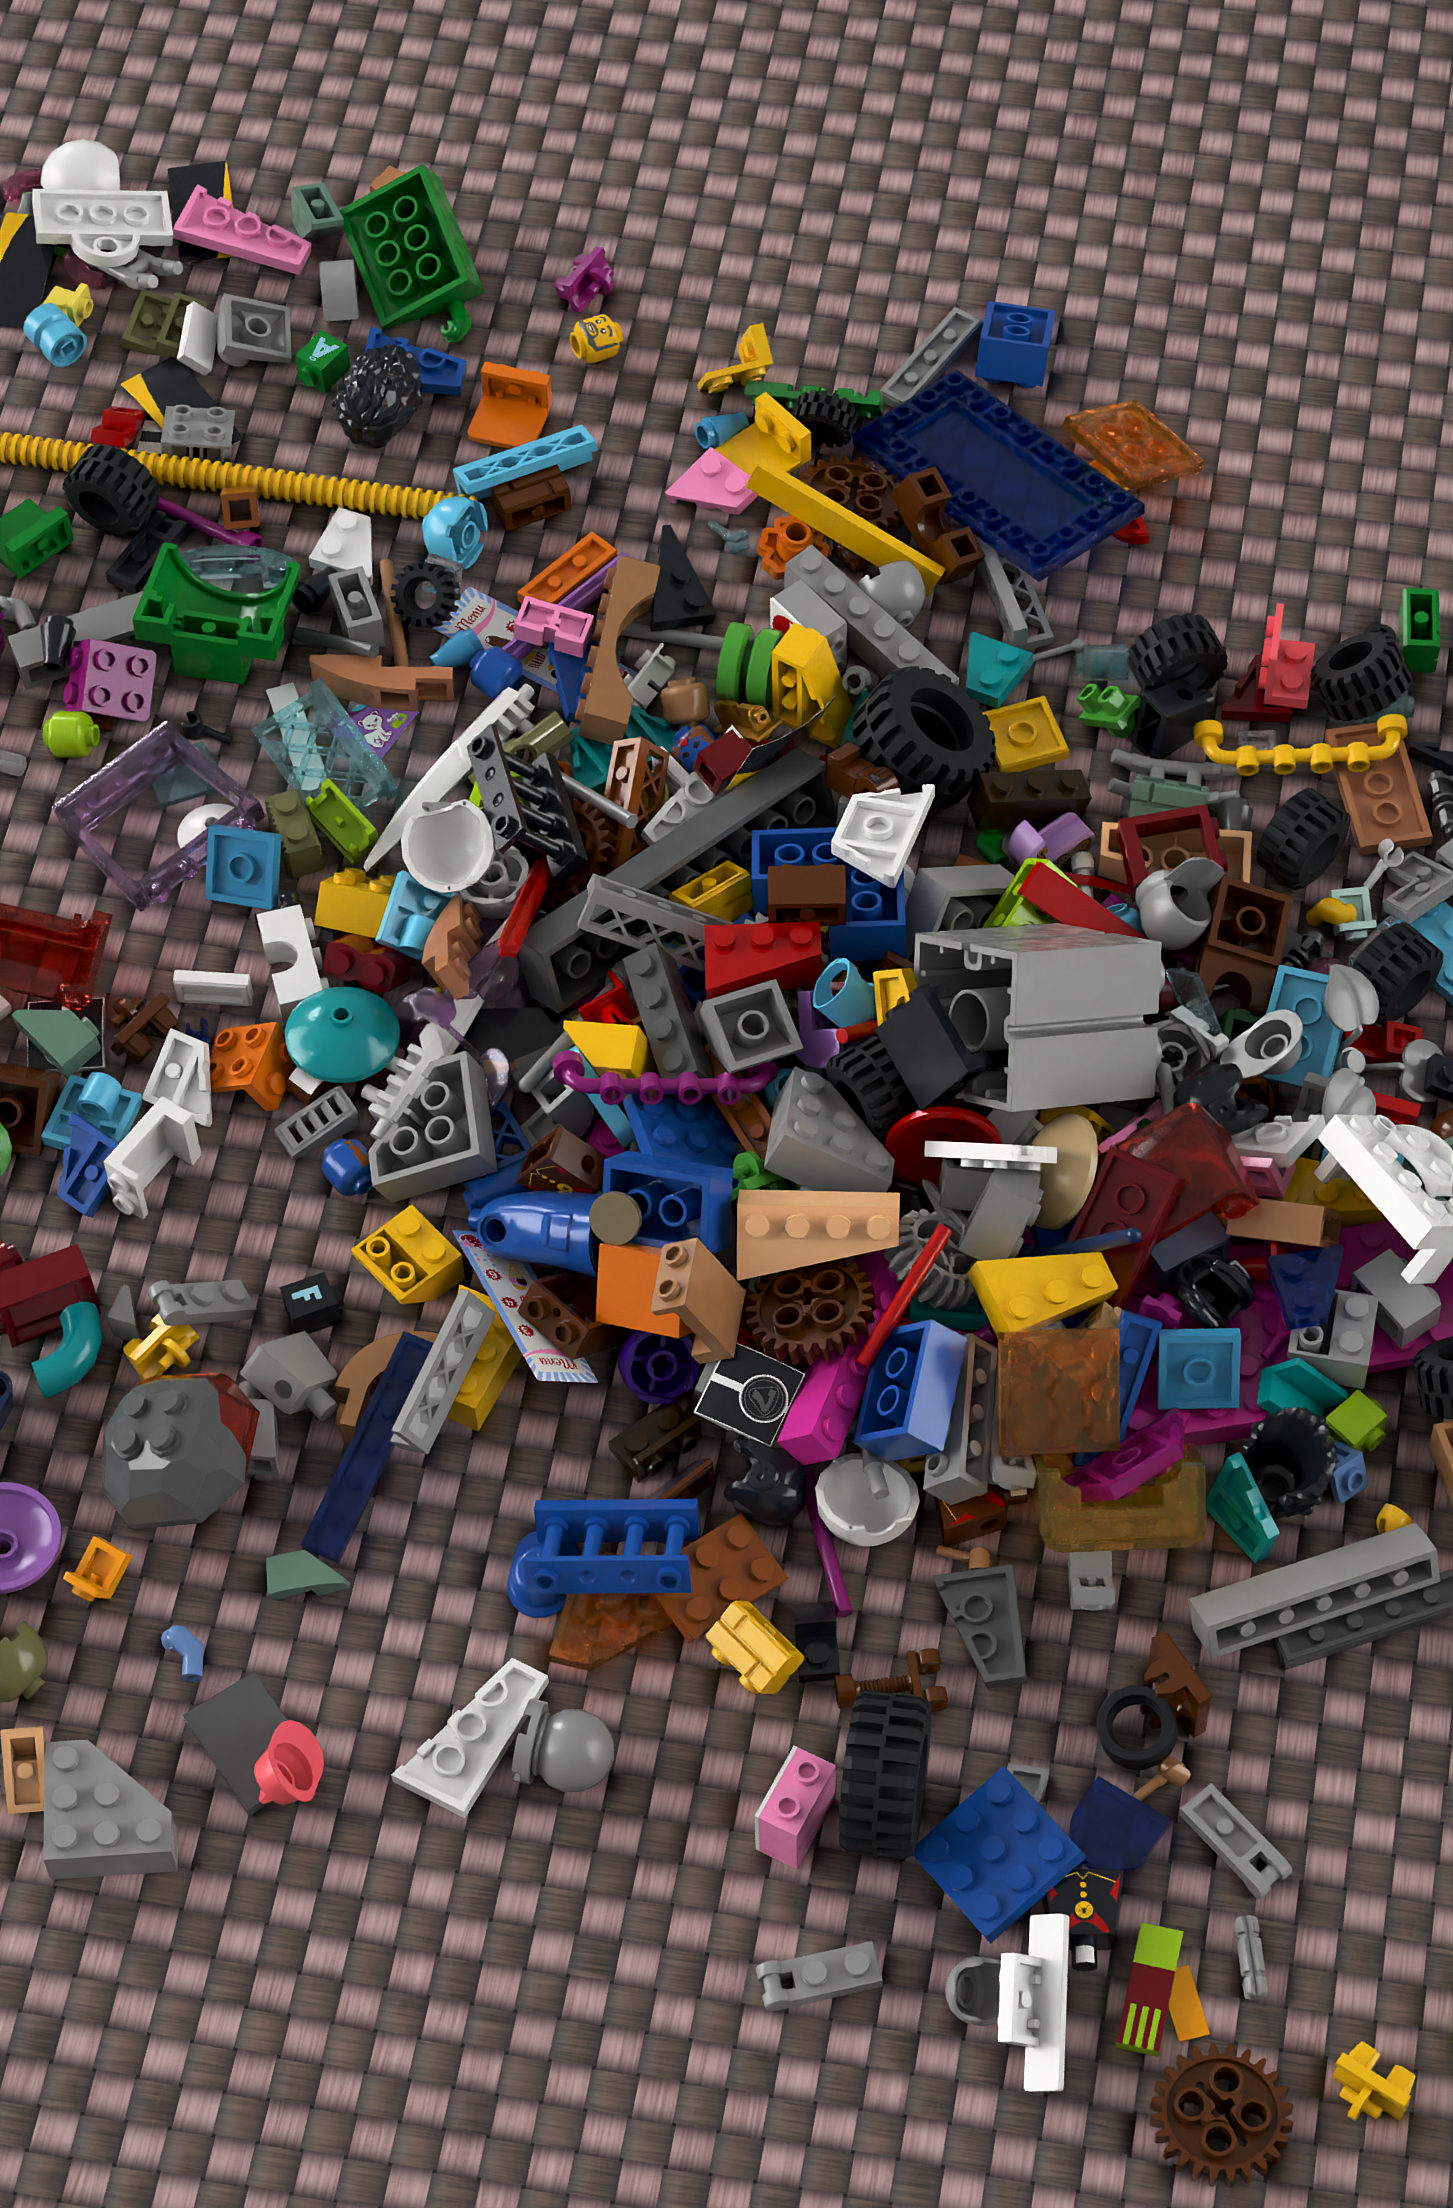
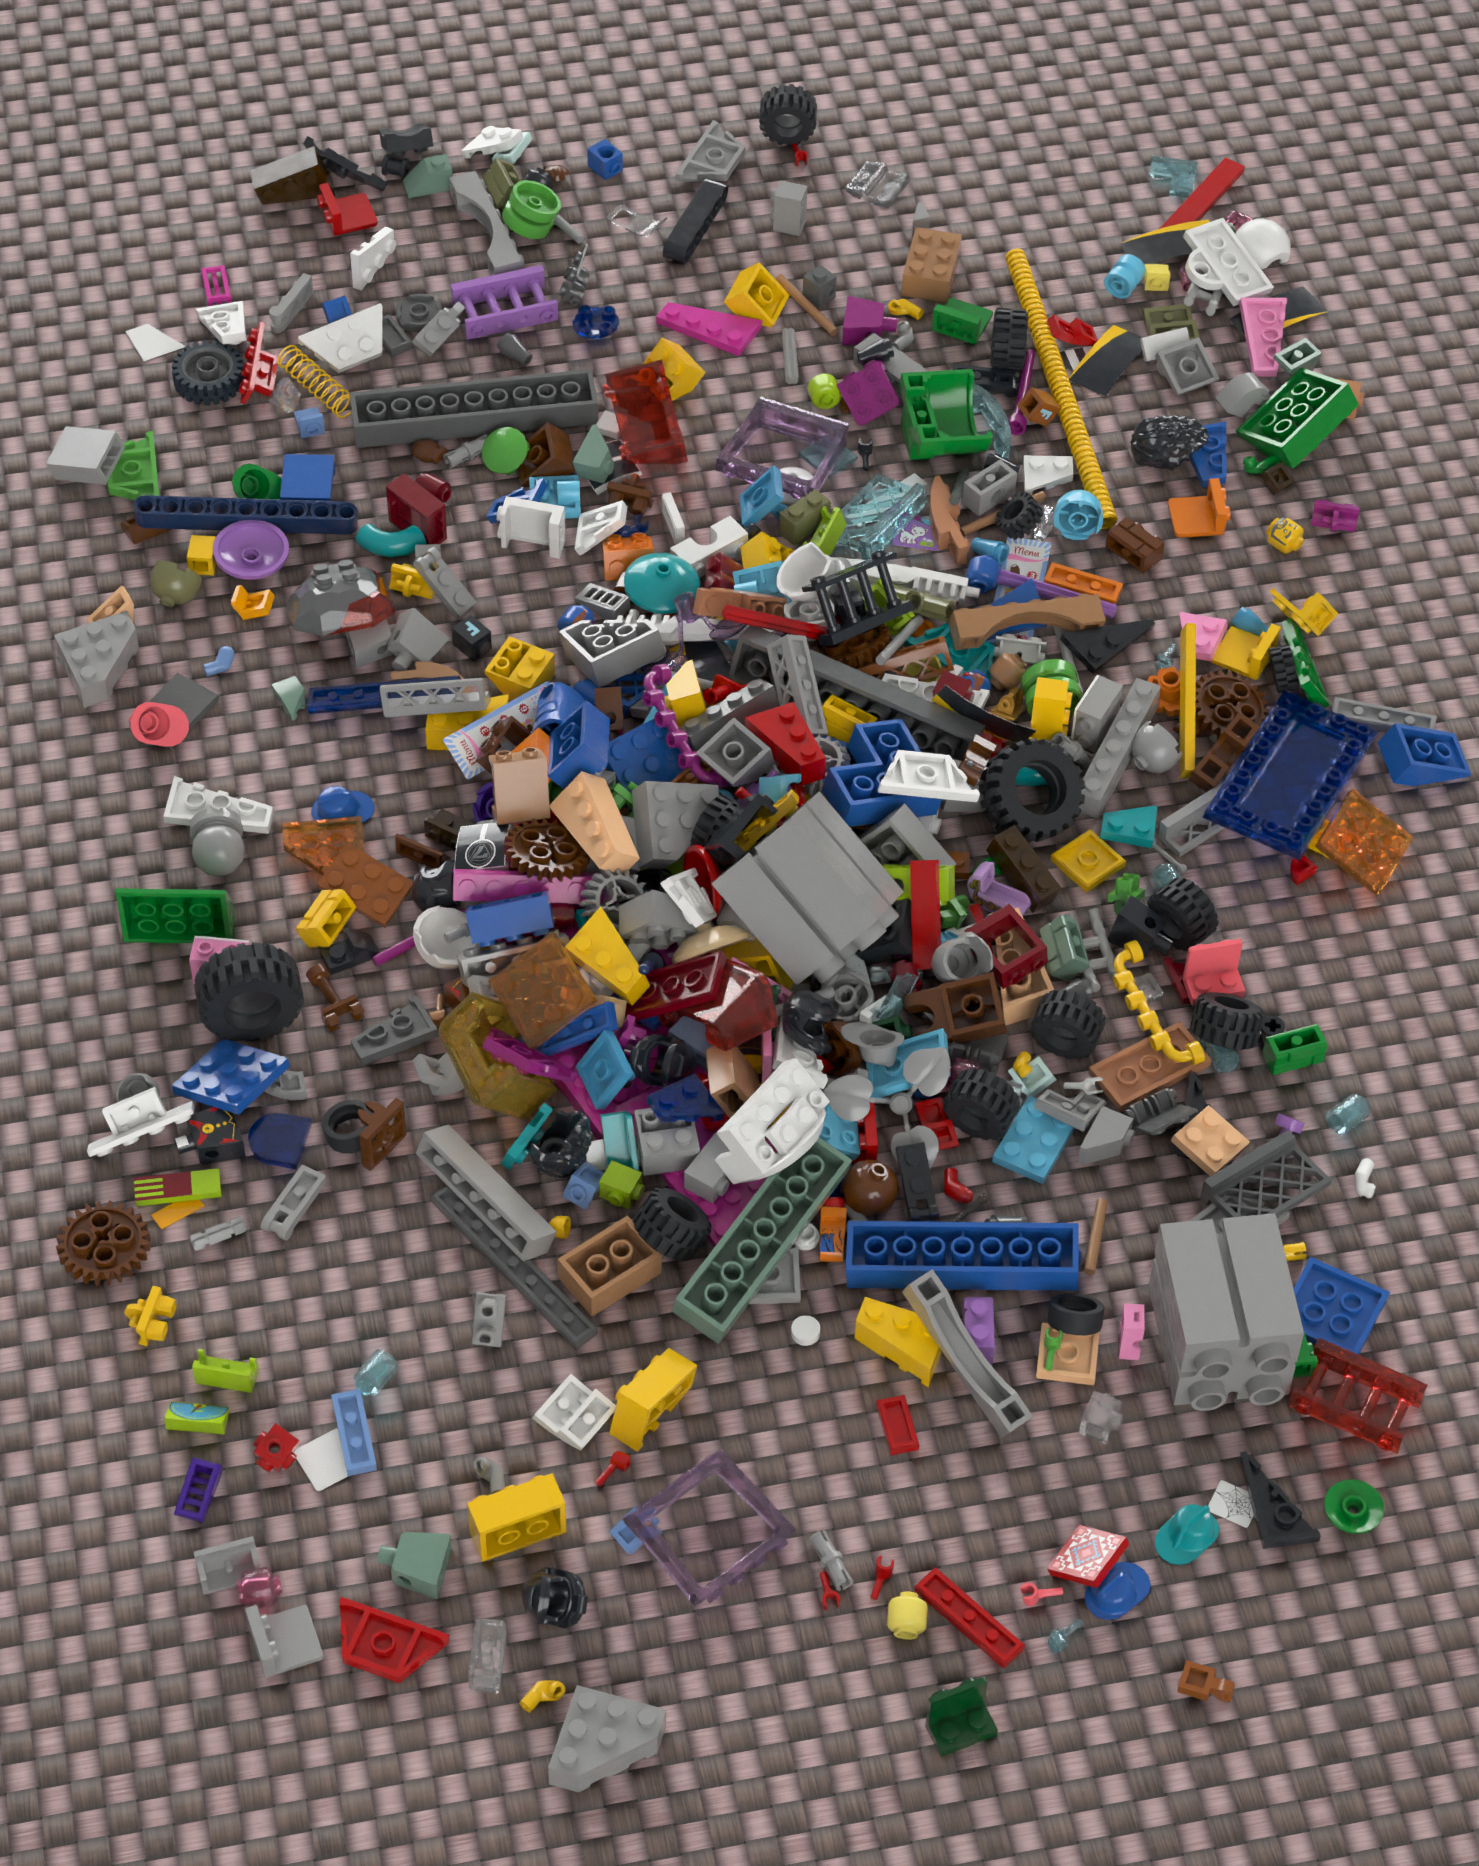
camera: 65 degrees right, 5 degrees down
light grey hinge [161,405,235,462] -> none
green brick [295,330,351,393] -> none
medium azure fence [453,424,598,500] -> none
bright pink piece [514,596,594,658] -> none
blue fence [523,1499,701,1594] -> none
dark tan piece [589,1191,642,1245] -> none
light grey plate [755,1941,883,2011] -> none
reddish brown brick [768,864,846,926] -> none
red bar [855,1224,953,1369] -> none
medium nougat hand [1132,1756,1191,1803] -> none
none -> green slope [115,888,235,943]
none -> dark brown tile [1260,461,1295,495]

